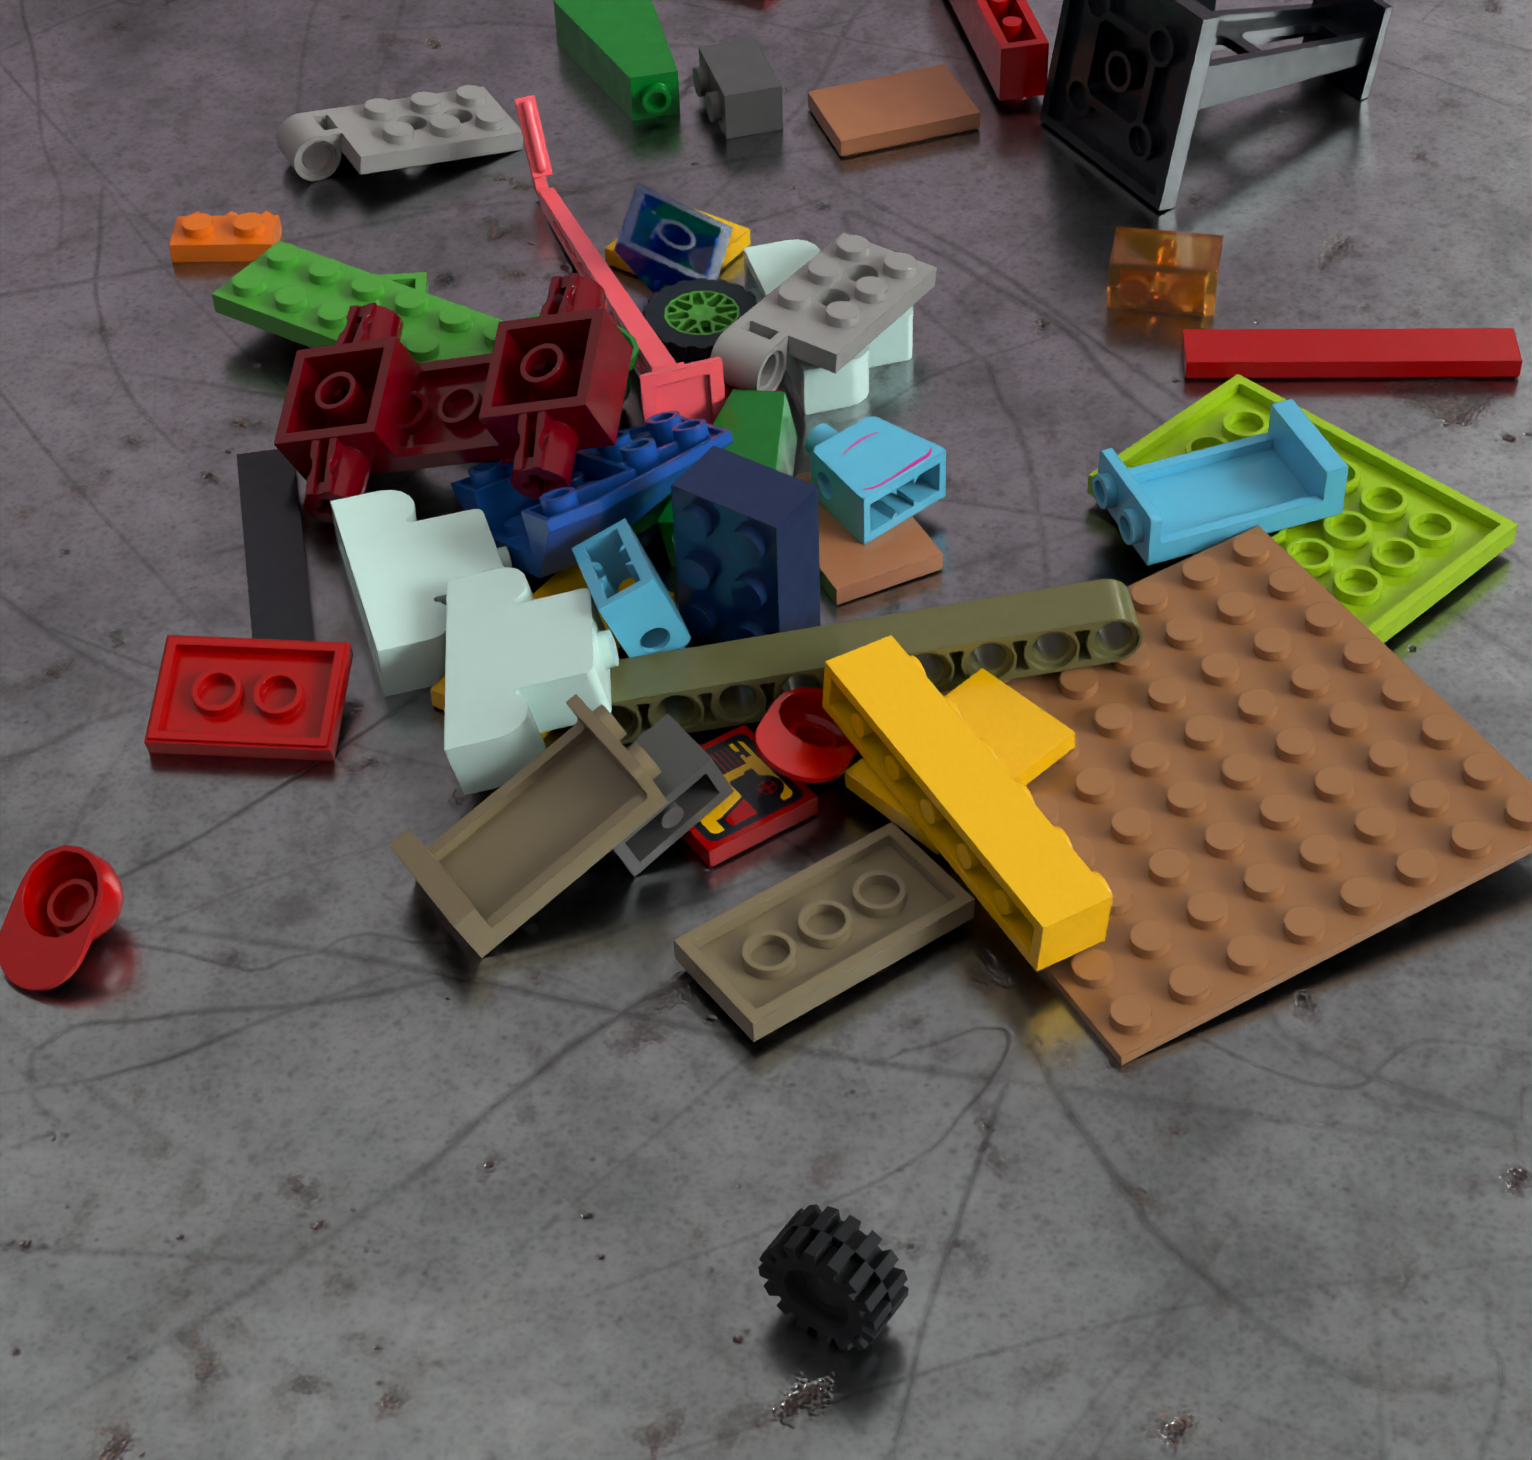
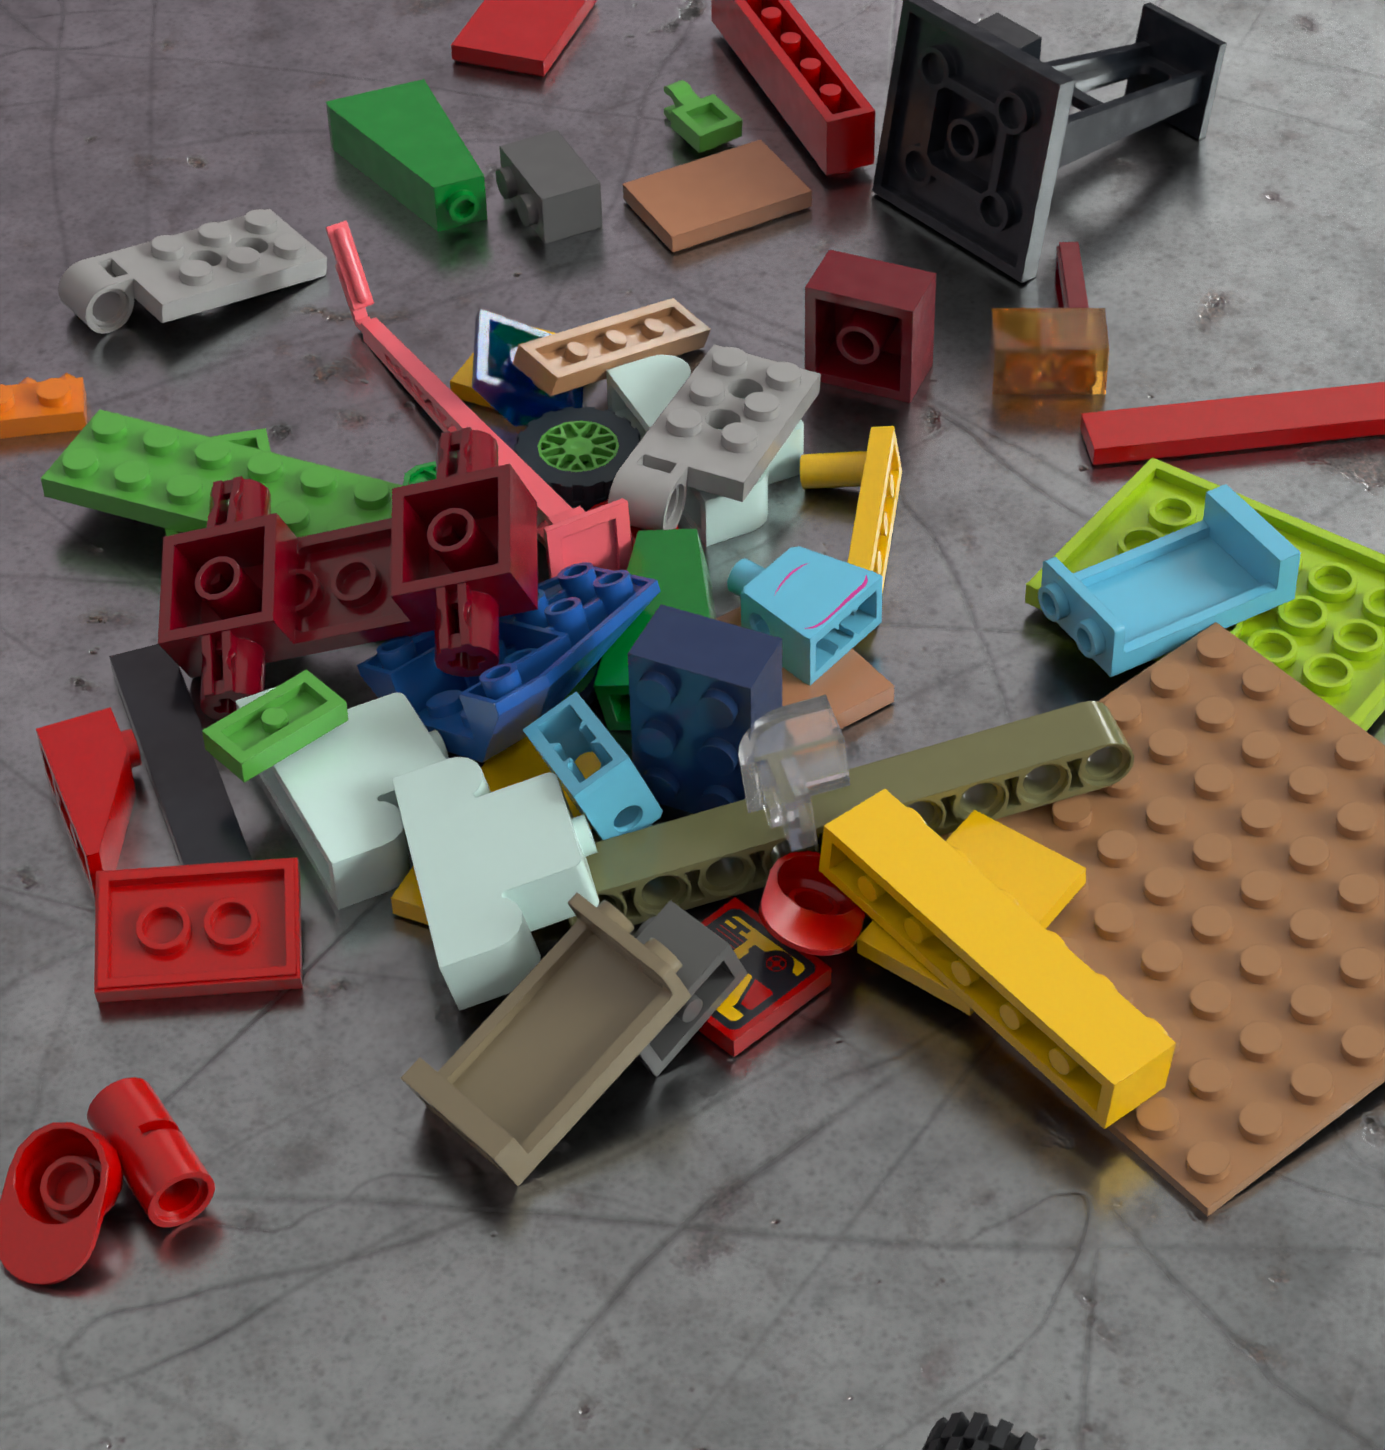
camera: 10 degrees left, 0 degrees up
dark tan plate [673,822,975,1042] -> none
none -> red slope [36,707,142,899]
none -> red pin [87,1077,215,1227]
none -> bright green plate [202,669,348,783]
none -> medium nougat plate [513,298,711,396]
none -> bright green plate [664,80,743,153]
none -> clear brick [738,695,850,851]
none -> yellow piece [800,426,902,594]
none -> dark red brick [805,249,936,403]
none -> dark red tile [1054,242,1089,353]

